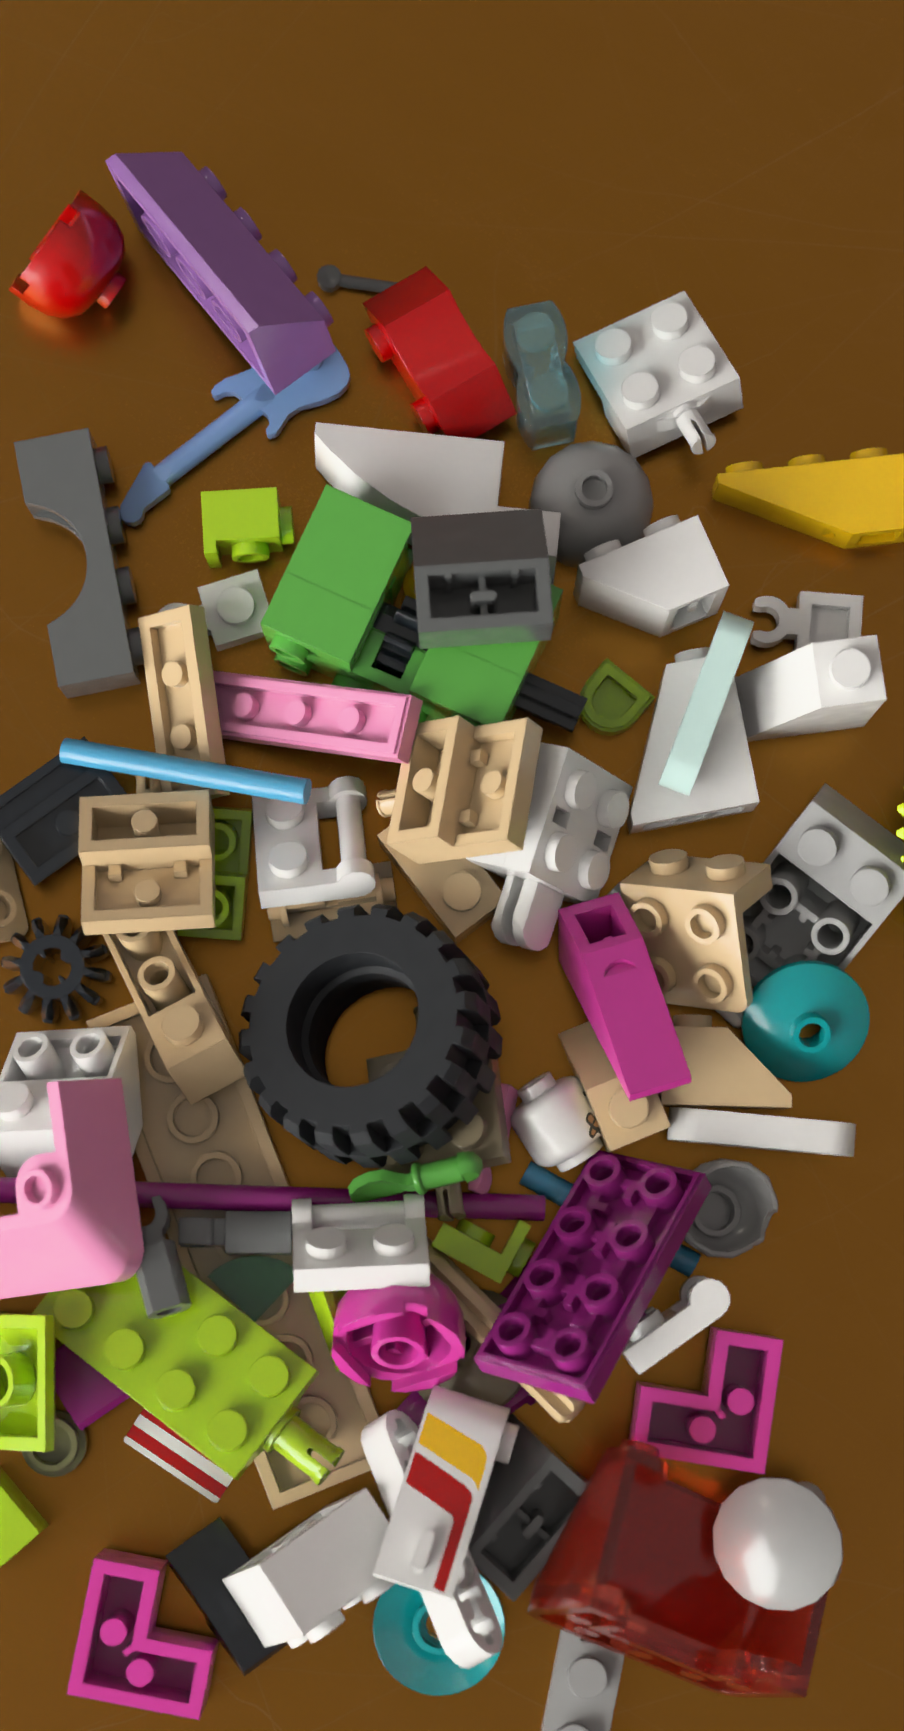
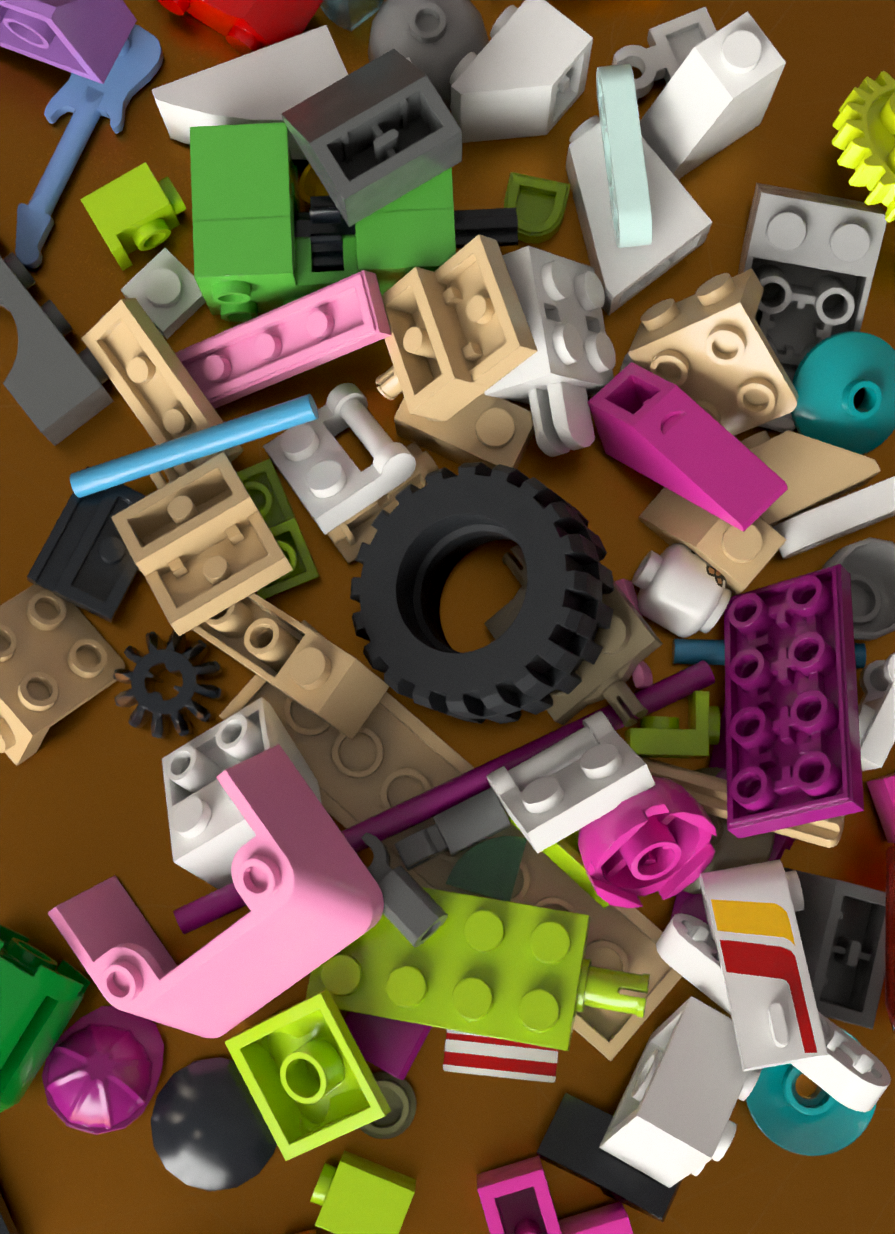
camera: 25 degrees left, 0 degrees up
bright green piece [348,1151,483,1202] -> none

